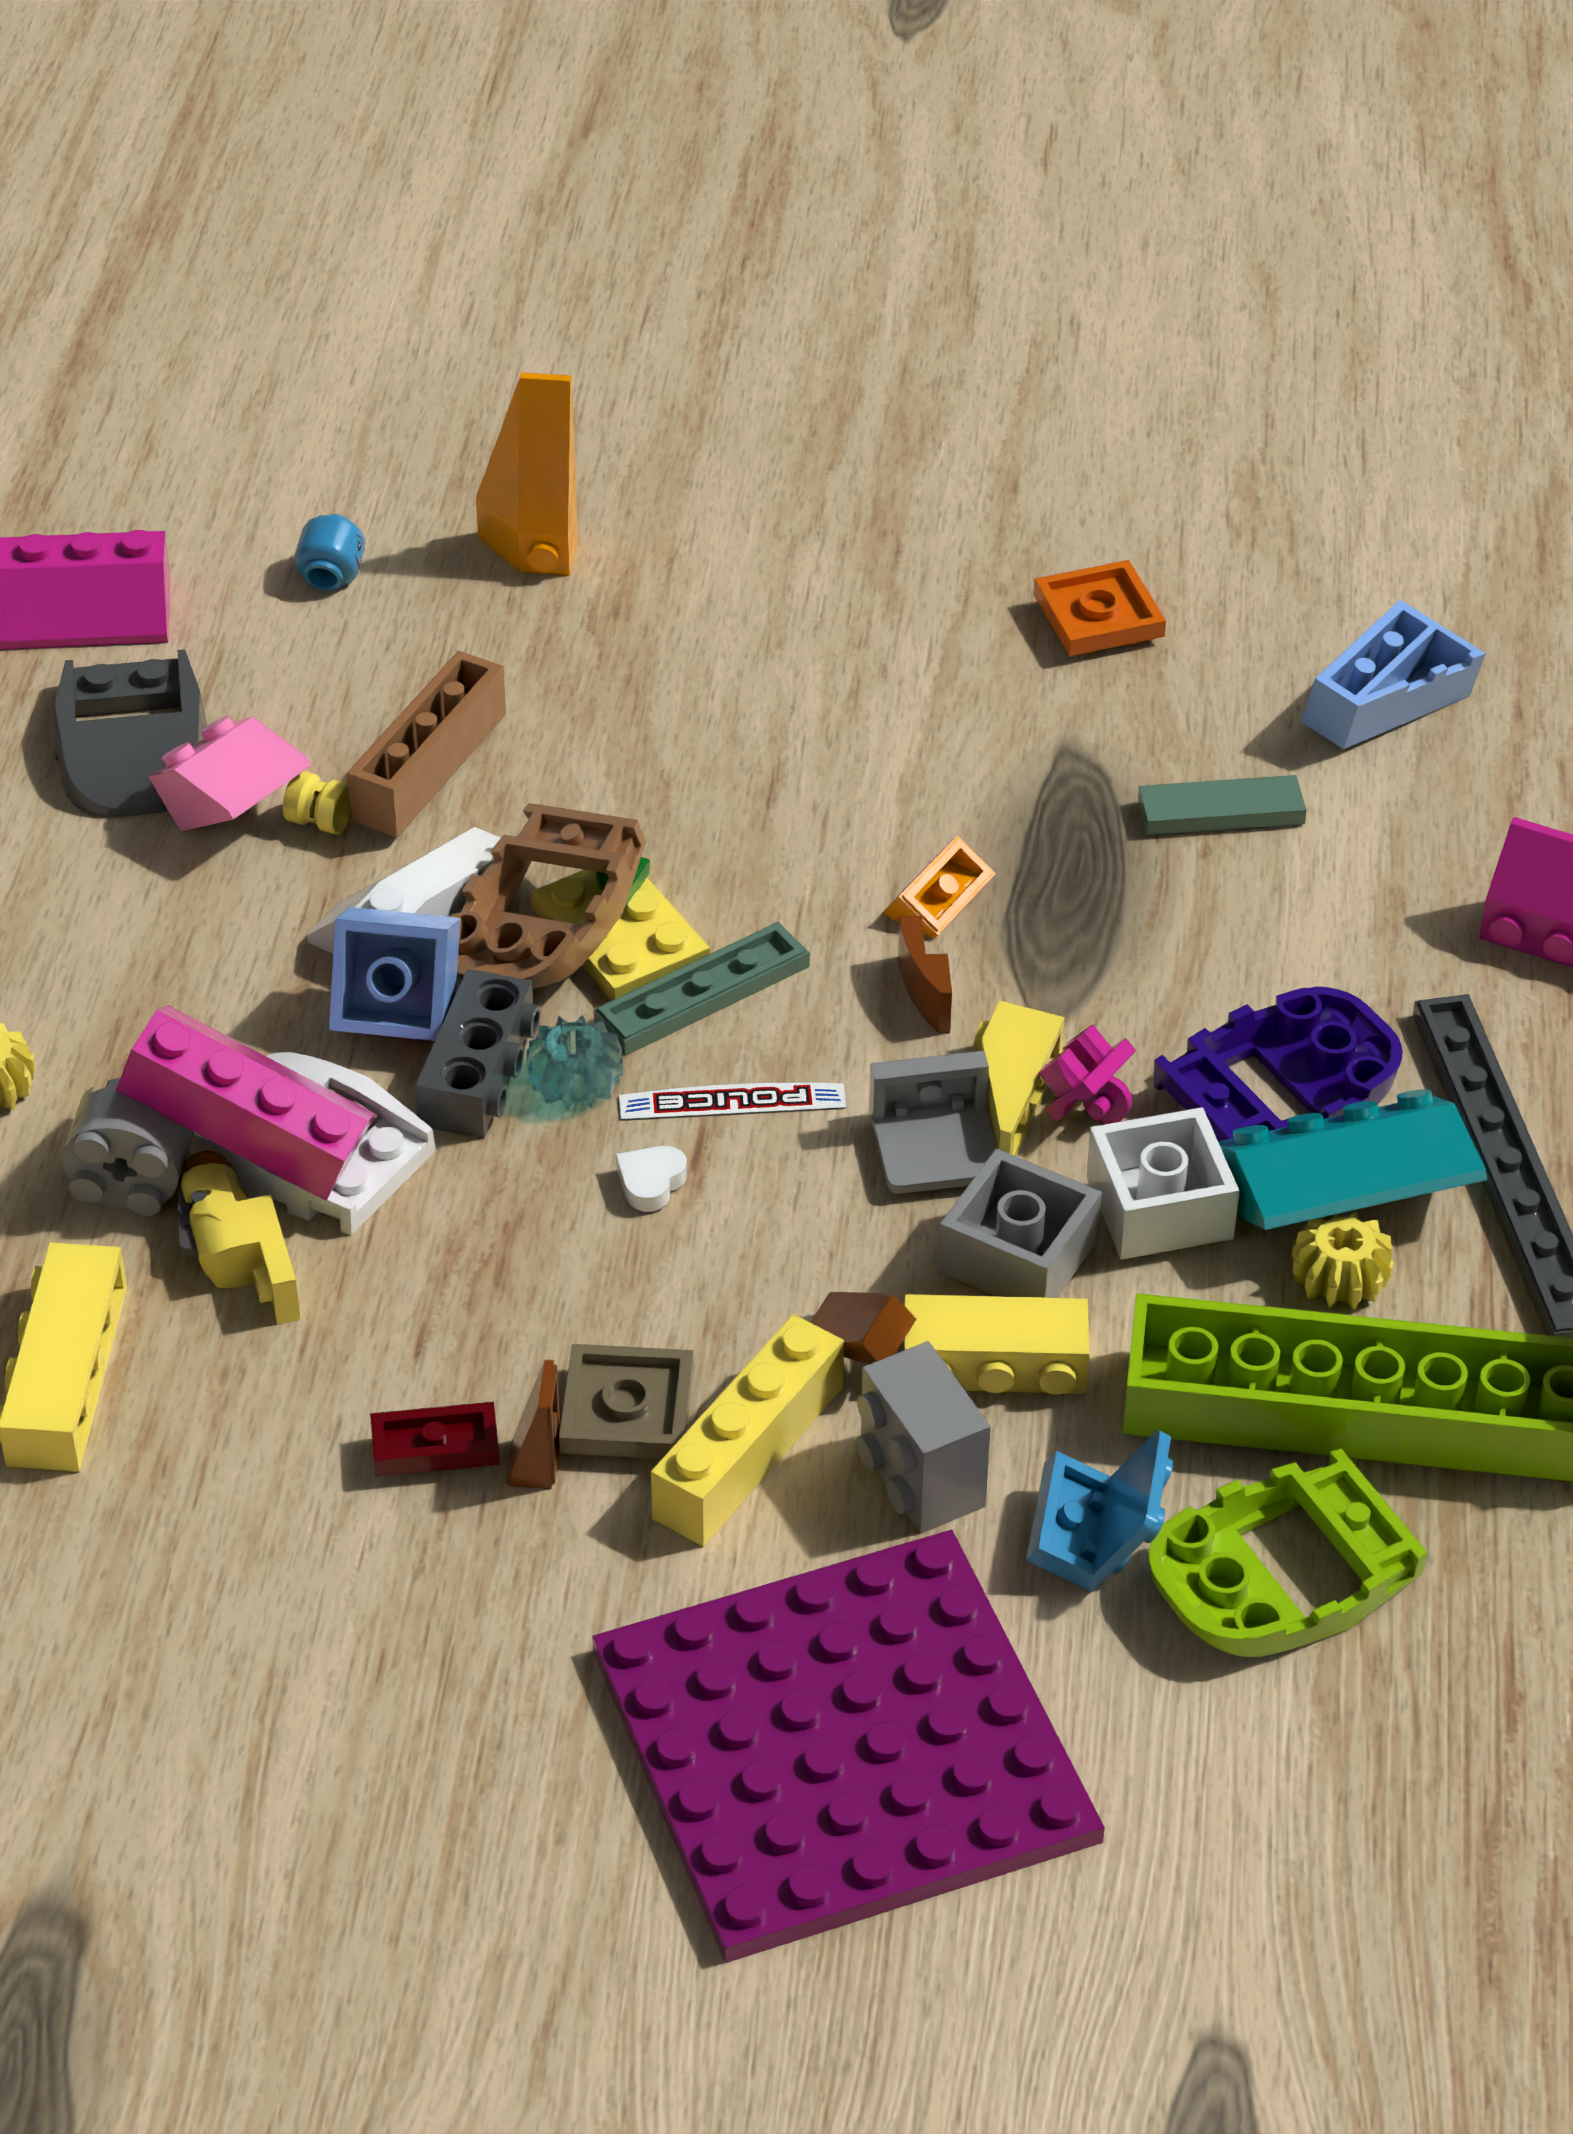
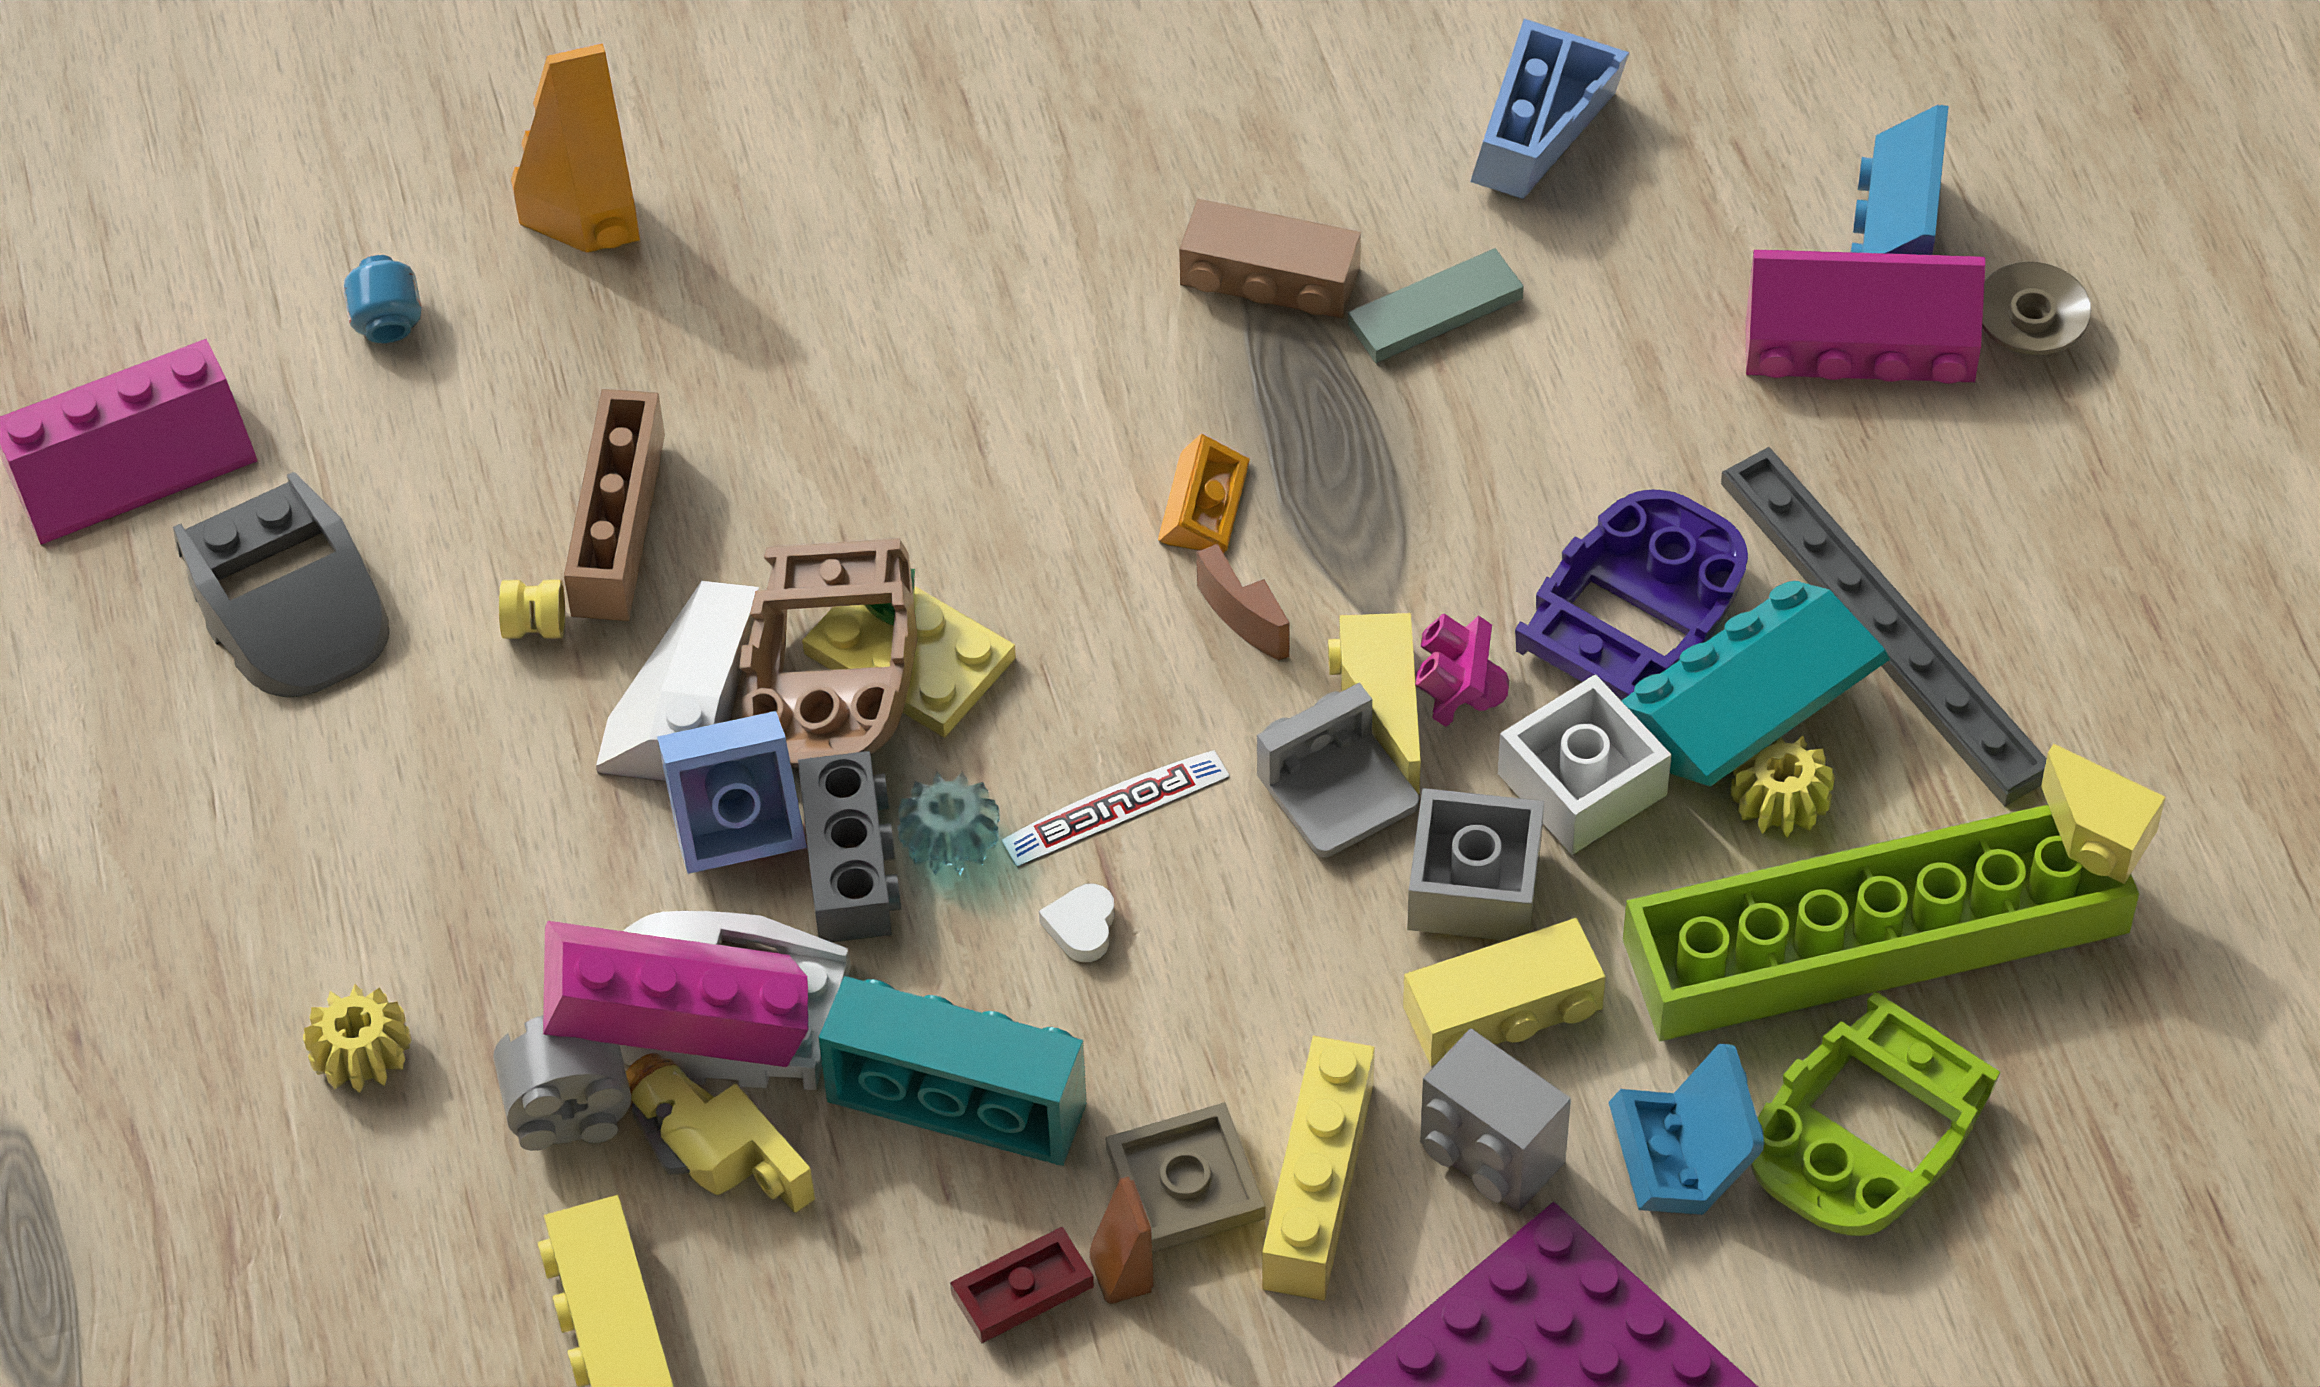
camera: 20 degrees left, 10 degrees up
bright pink slope [148,716,312,832] -> none
sand green tile [593,922,810,1056] -> none
dark orange slope [810,1292,916,1364] -> none
orange plate [1033,560,1166,656] -> none
none -> teal brick [818,976,1087,1166]
none -> medium nougat brick [1179,198,1361,319]

